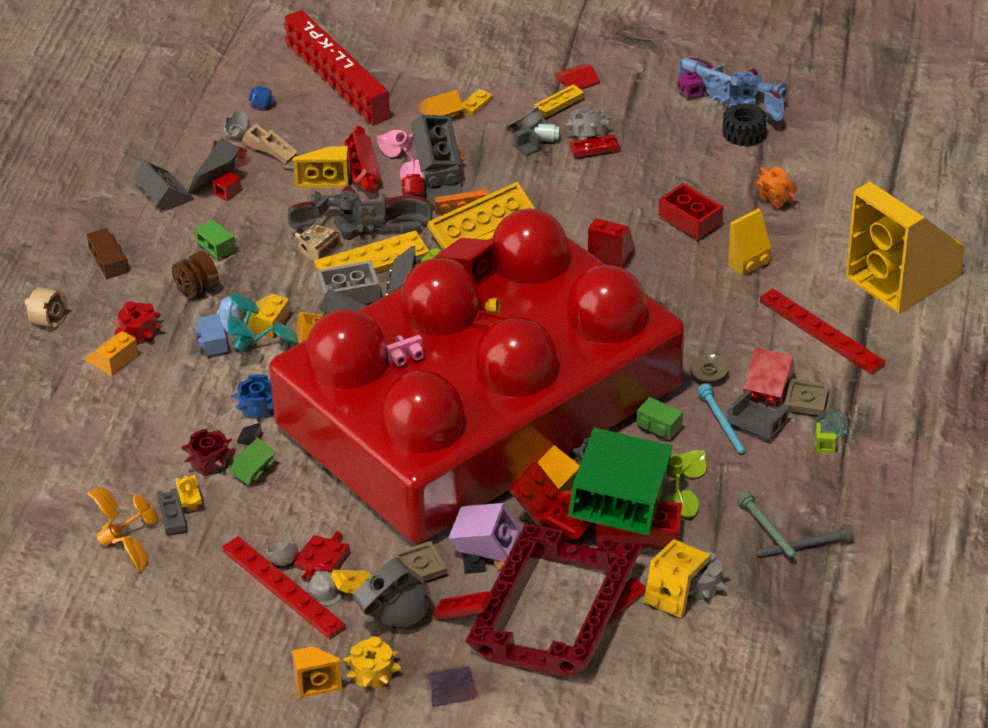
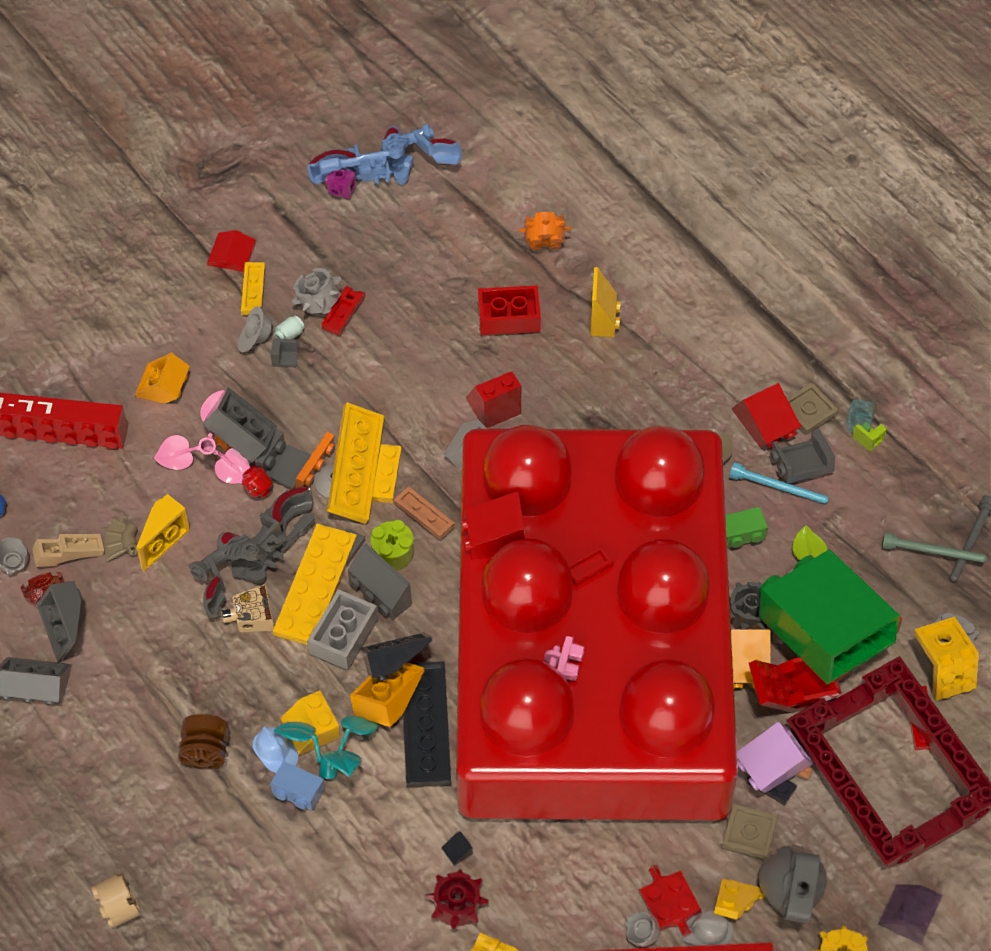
camera: 50 degrees left, 15 degrees up
light orange slope [84,331,138,376] -> none
reddish brown brick [86,228,128,280] -> none
red brick [113,301,163,344] -> none
bright green brick [195,219,236,260] -> none
red brick [213,171,241,202] -> none
bright green brick [230,438,276,485] -> none
blue brick [231,374,274,418] -> none
red hinge [344,125,381,194] -> none
red plate [433,591,493,620] -> none
yellow plate [460,89,493,117] -> none
yellow hinge [485,298,500,314] -> none
black tyre [722,103,767,146] -> none
red plate [760,288,885,375] -> none
yellow slope [845,181,965,314] -> none

